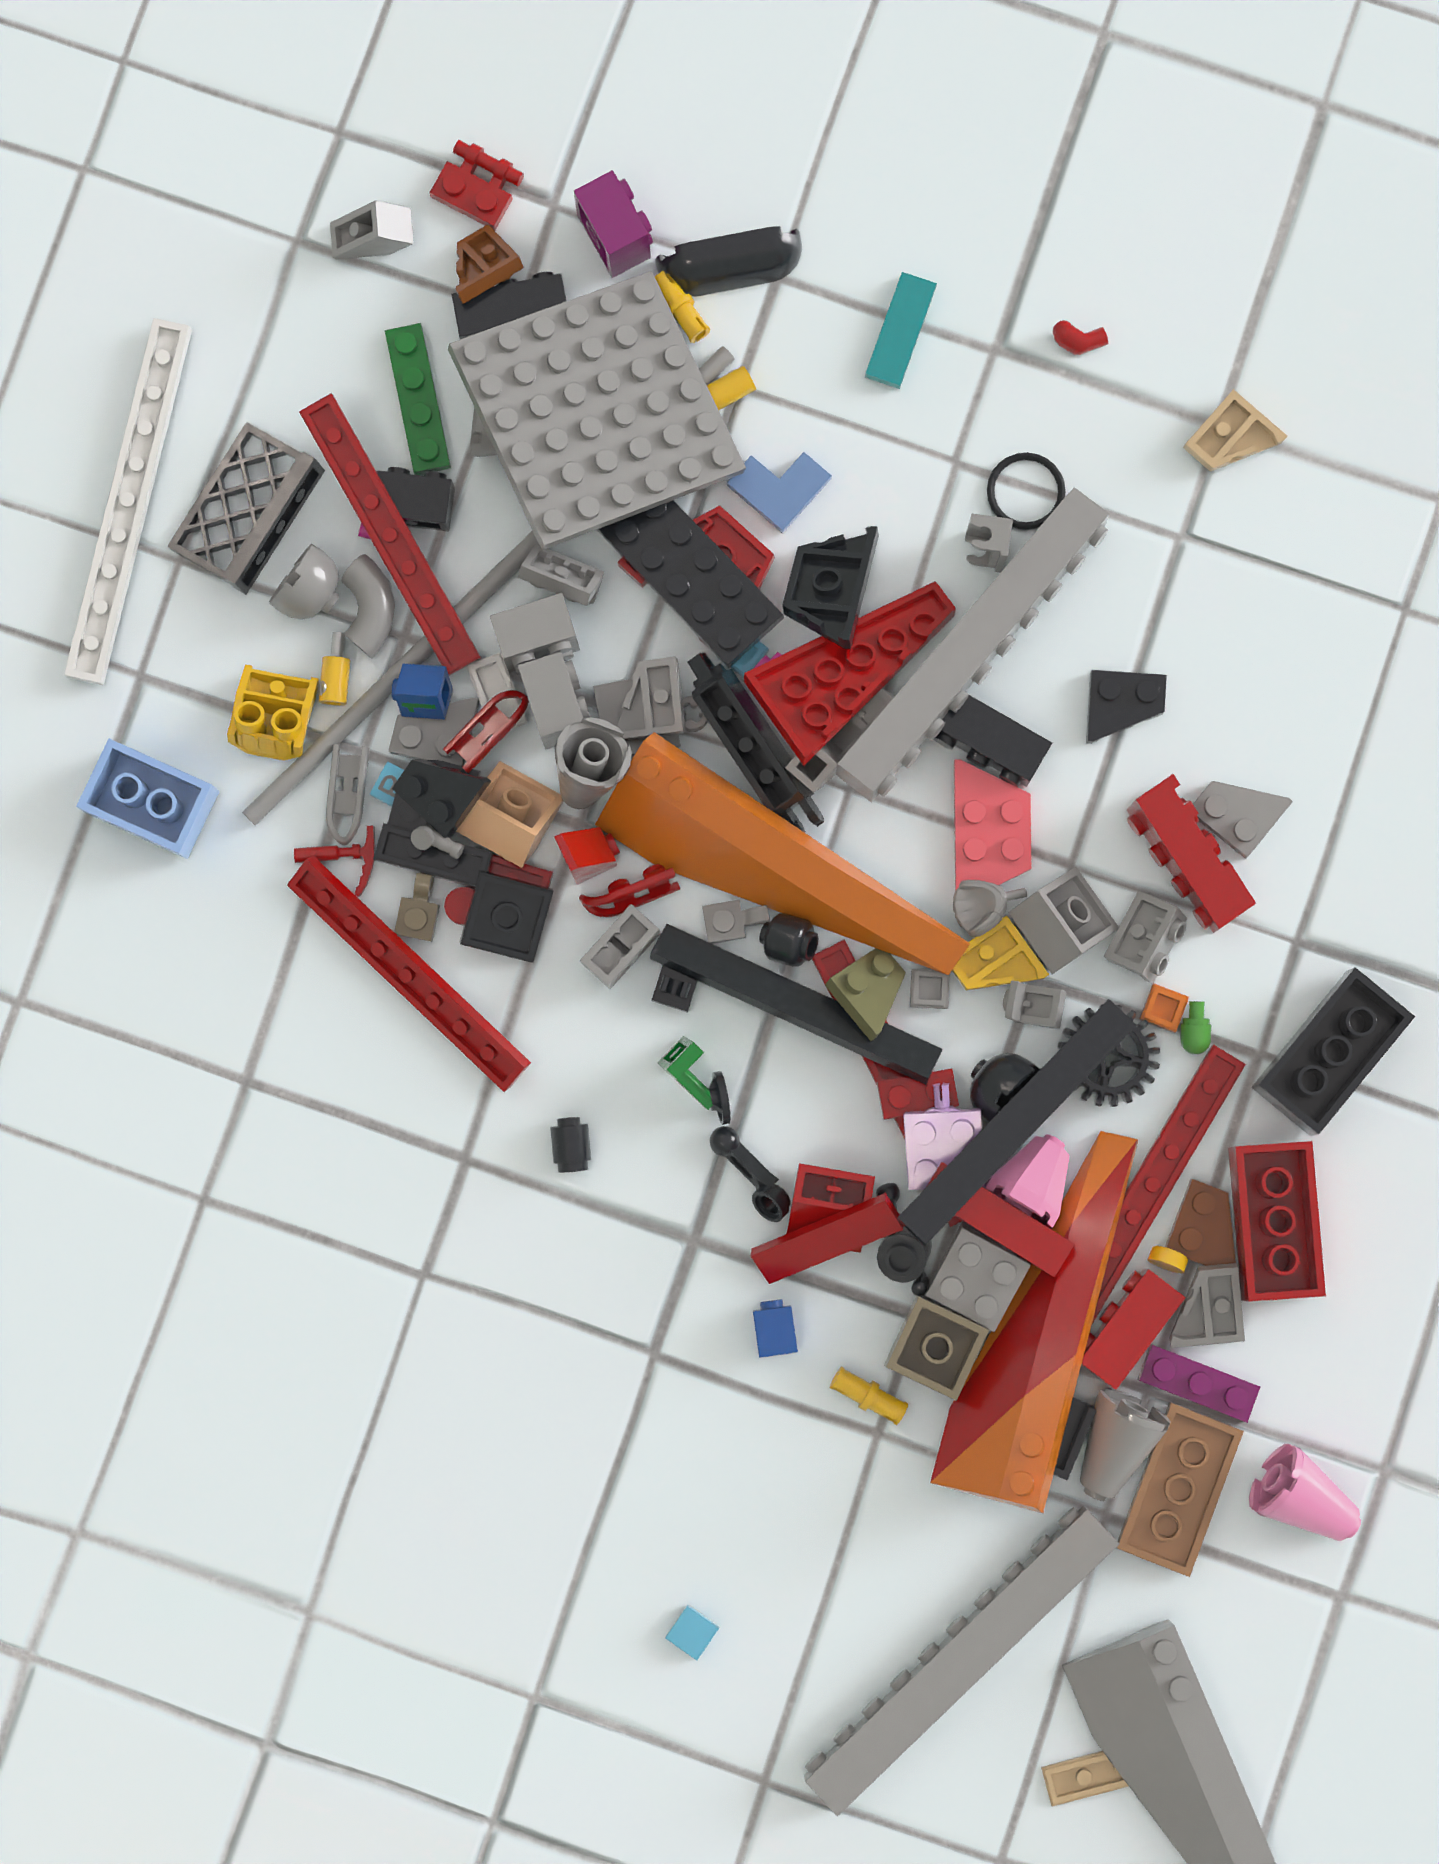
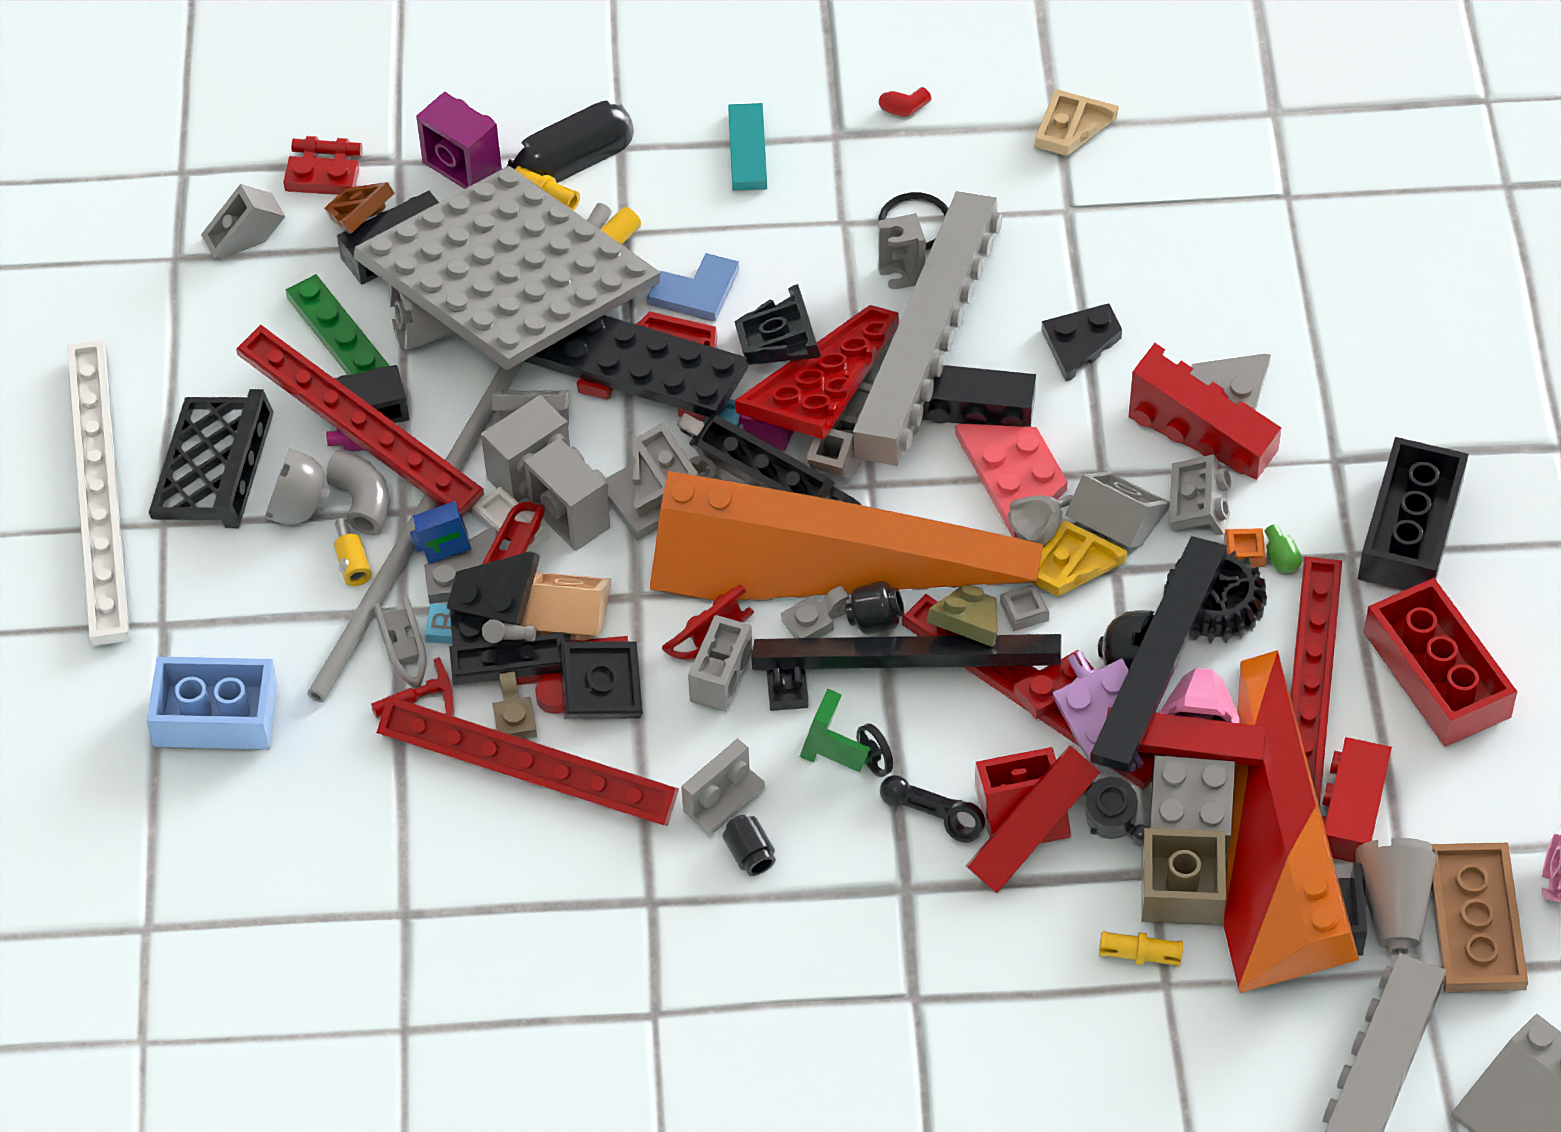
camera: 25 degrees left, 30 degrees down
yellow slope [227,664,319,761] -> none
red slope [554,827,620,885] -> none
light grey cone [555,717,632,809] -> none
blue brick [753,1299,798,1358] -> none
light grey bracket [1003,981,1067,1029] -> none
magenta plate [1137,1344,1260,1423] -> none
yellow tile [1148,1246,1188,1274] -> none
dark orange wing [1165,1179,1236,1266] -> none
light grey wing [1169,1263,1245,1348] -> none
none -> light grey bracket [681,738,765,834]

